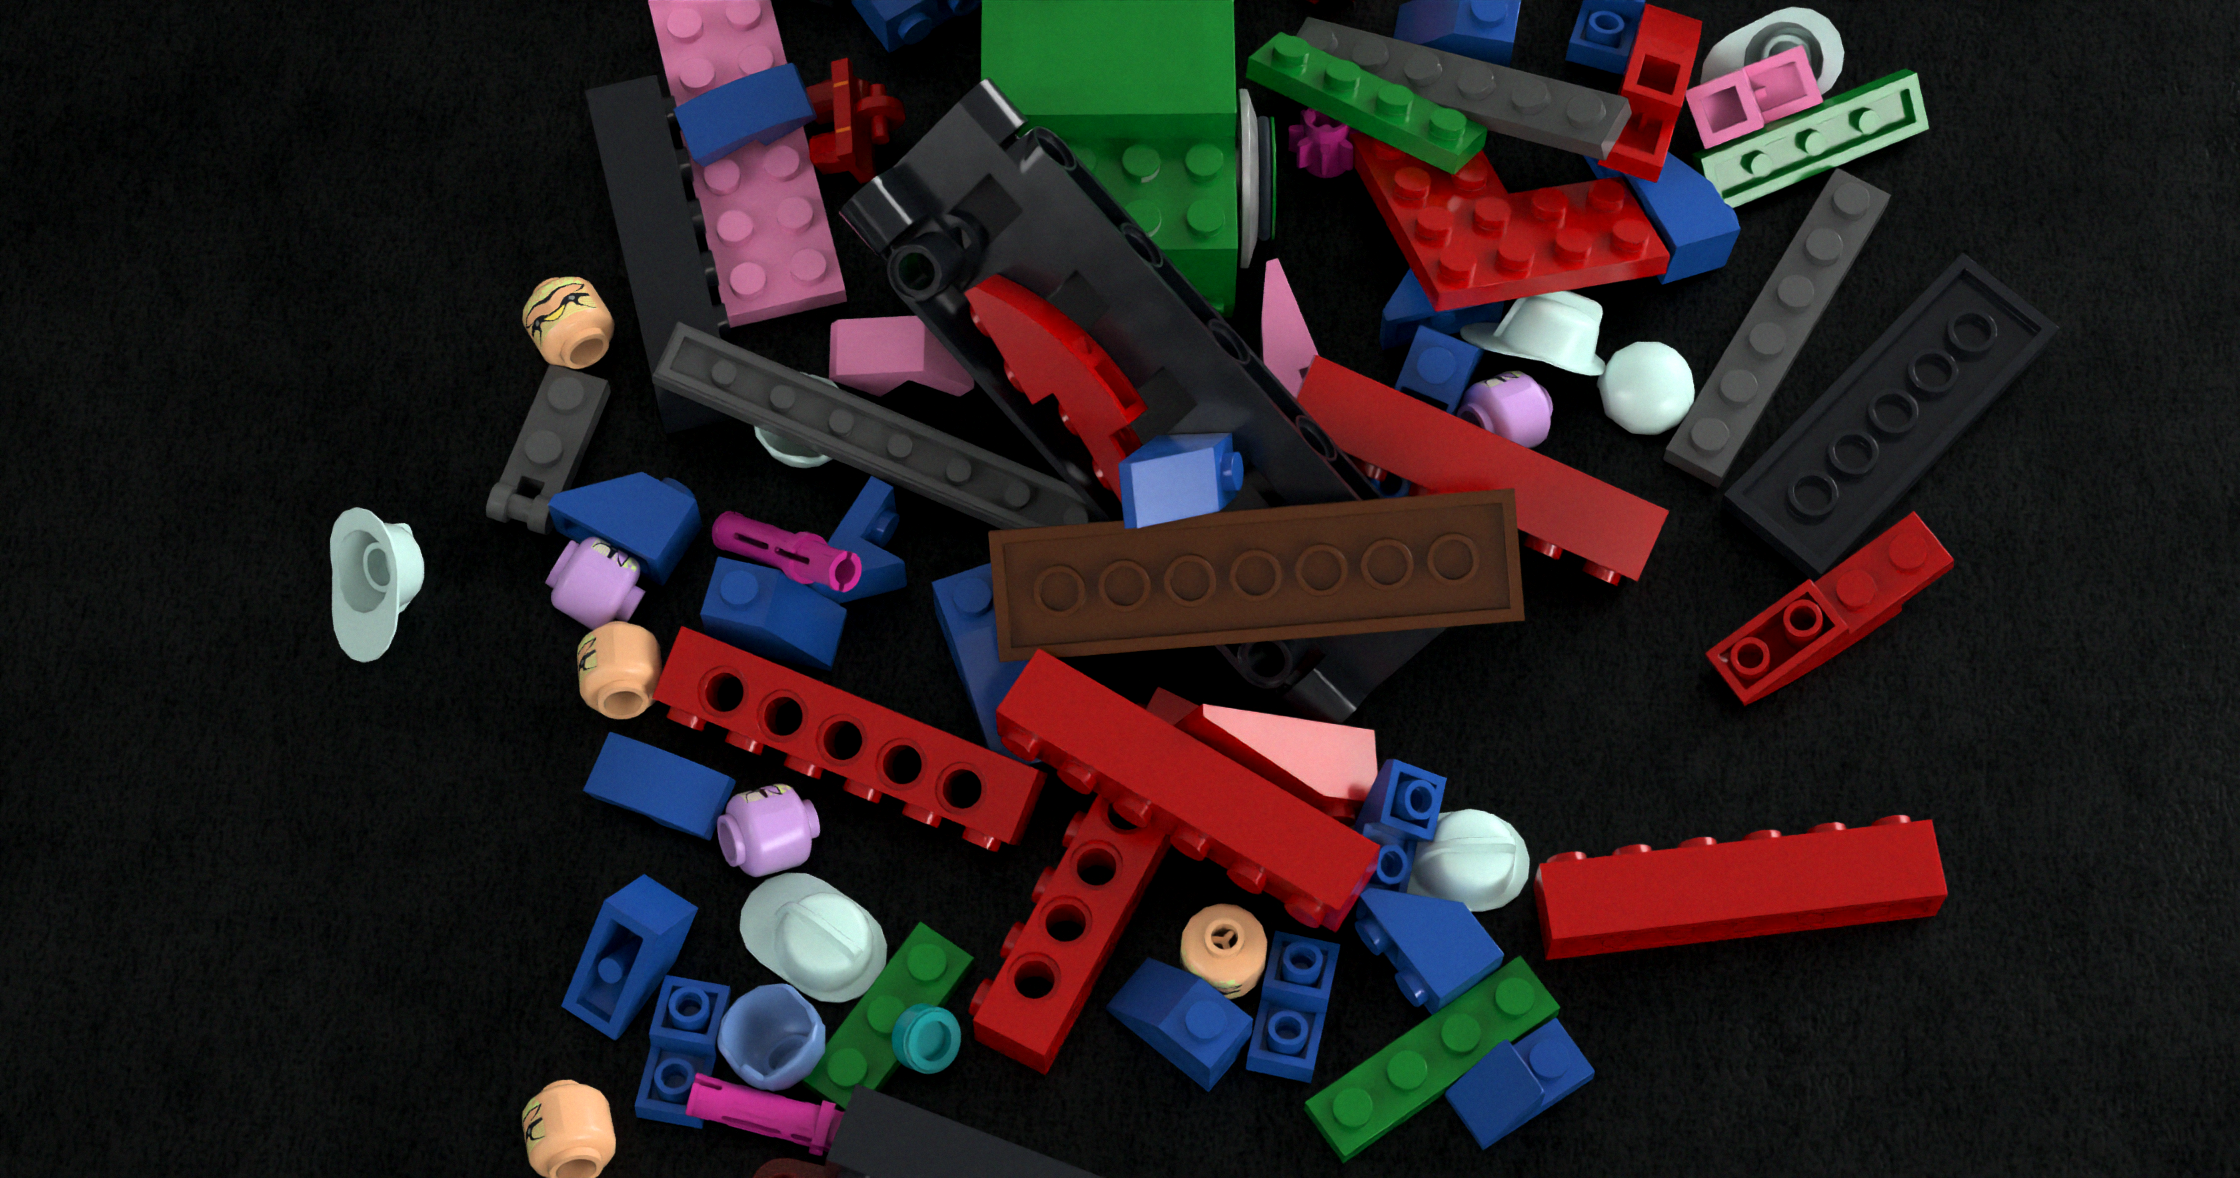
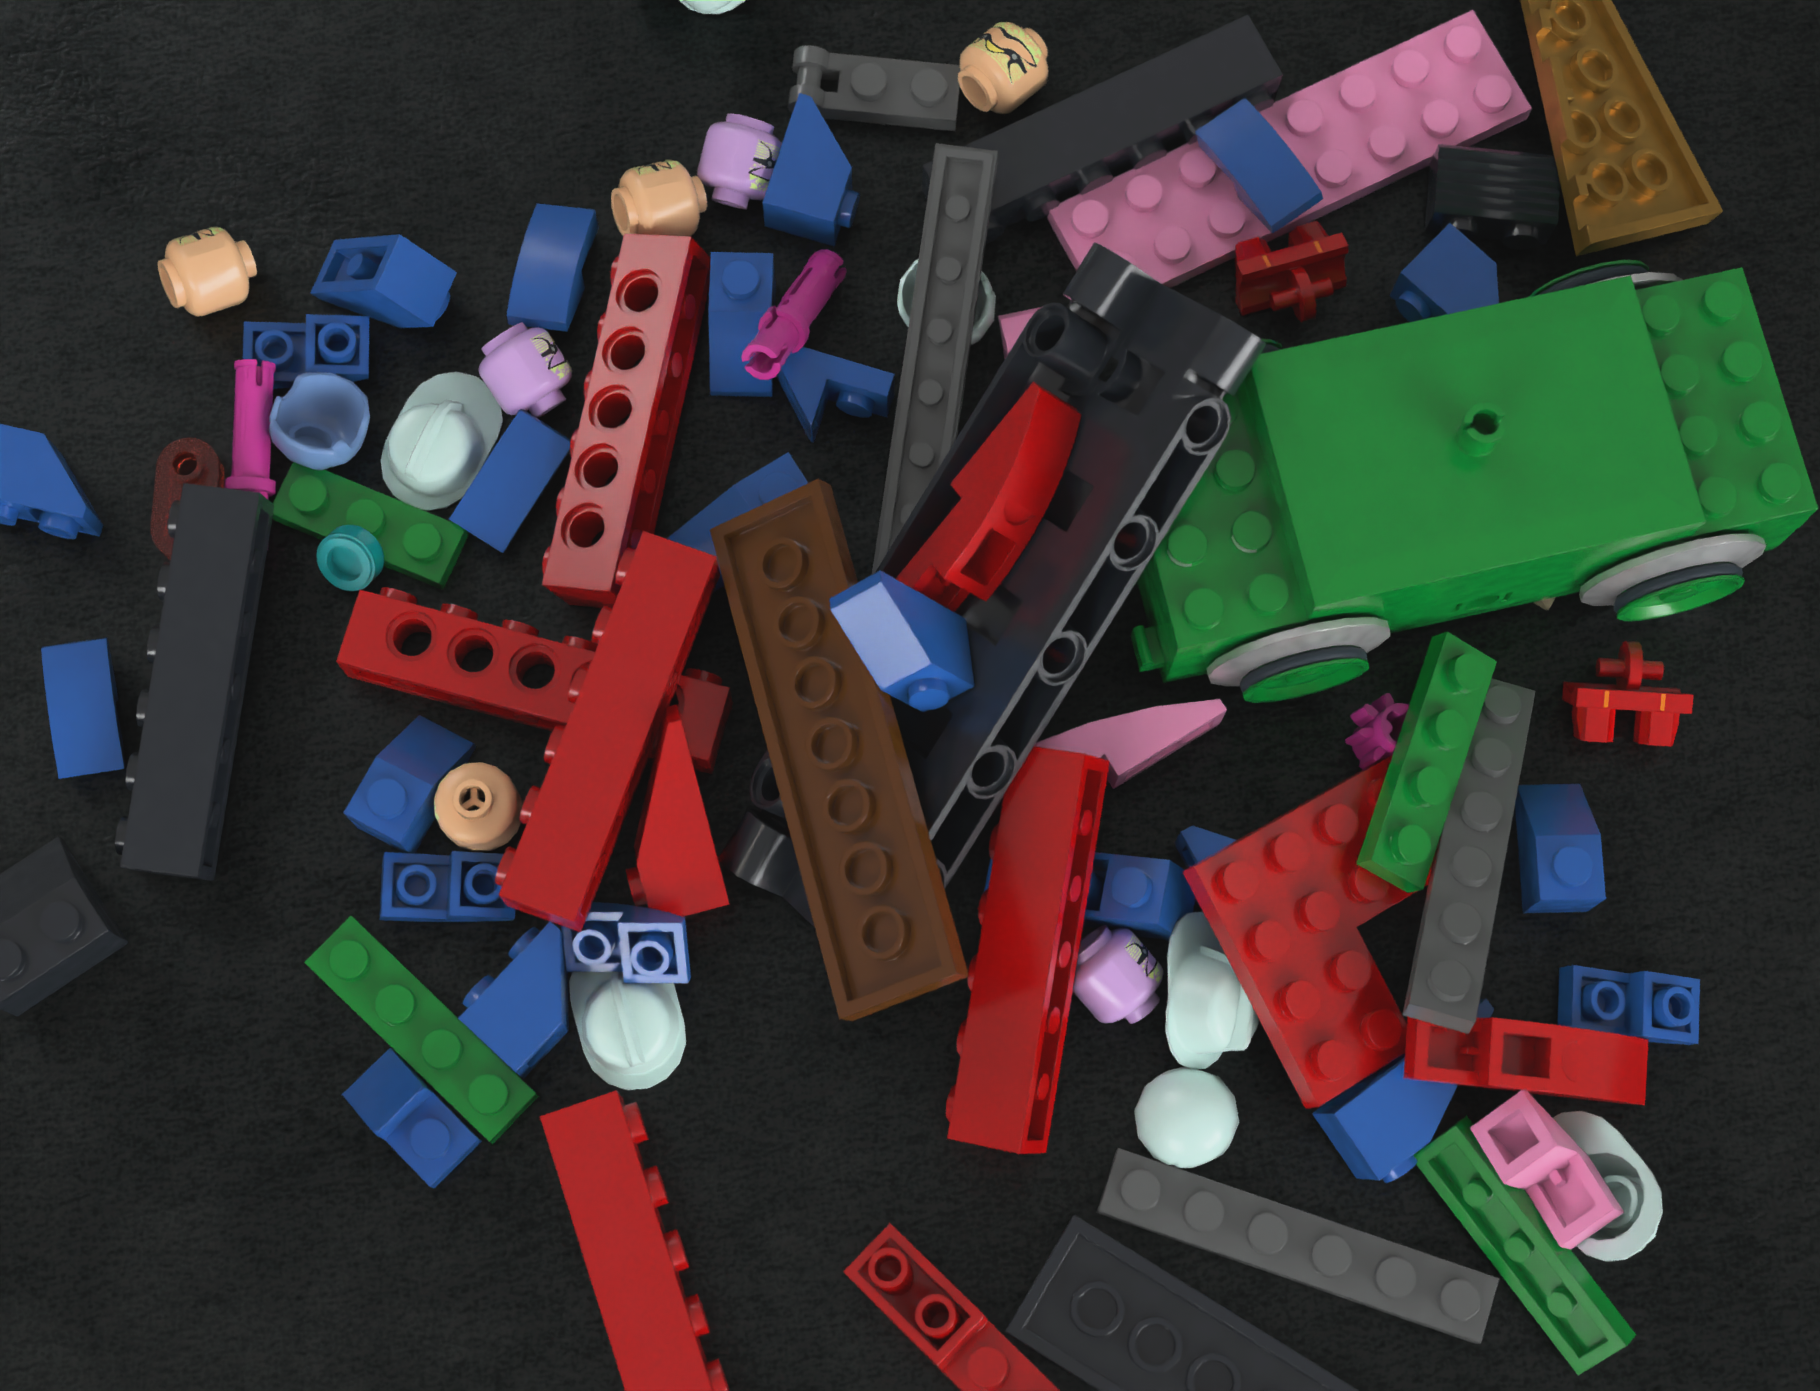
camera: 75 degrees right, 10 degrees up
none -> blue slope [449,409,571,553]

